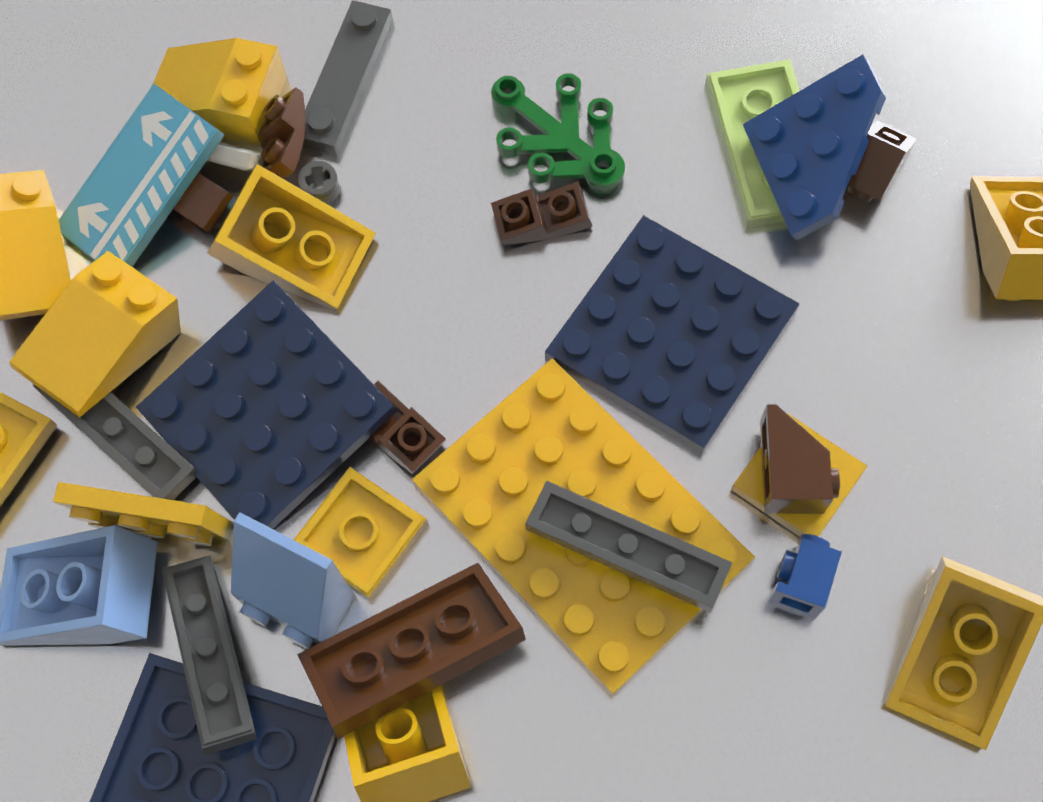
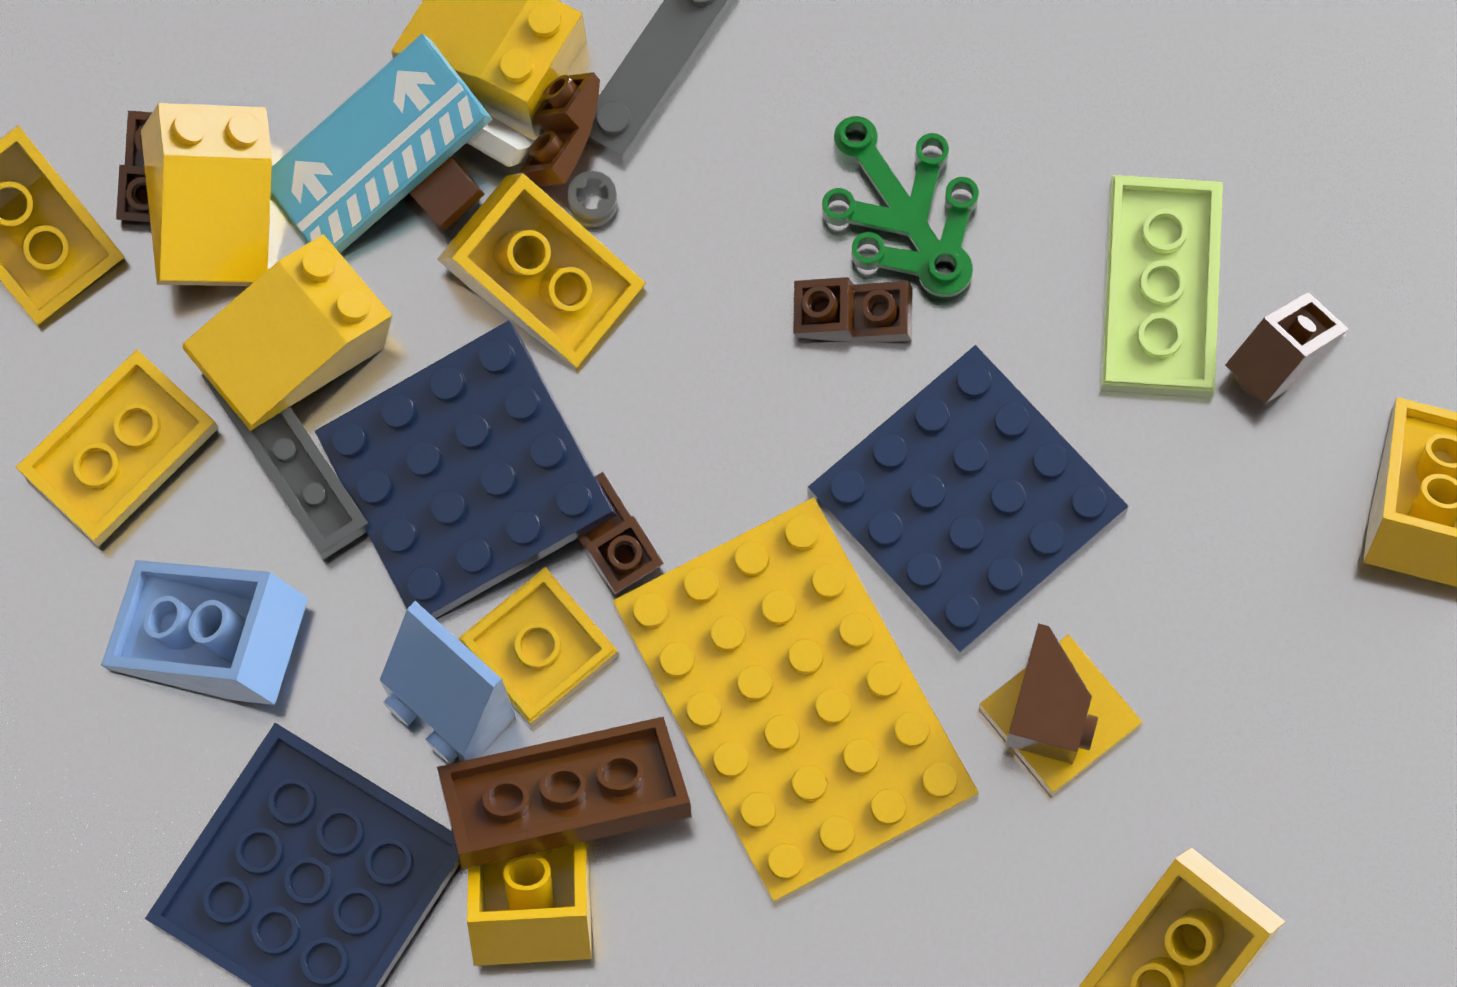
camera: 15 degrees right, 5 degrees up
yellow plate [53,482,233,546] -> none
dark grey tile [161,555,257,755] -> none
dark grey plate [525,481,732,613] -> none
blue plate [743,54,886,240] -> none
blue brick [768,534,842,619] -> none

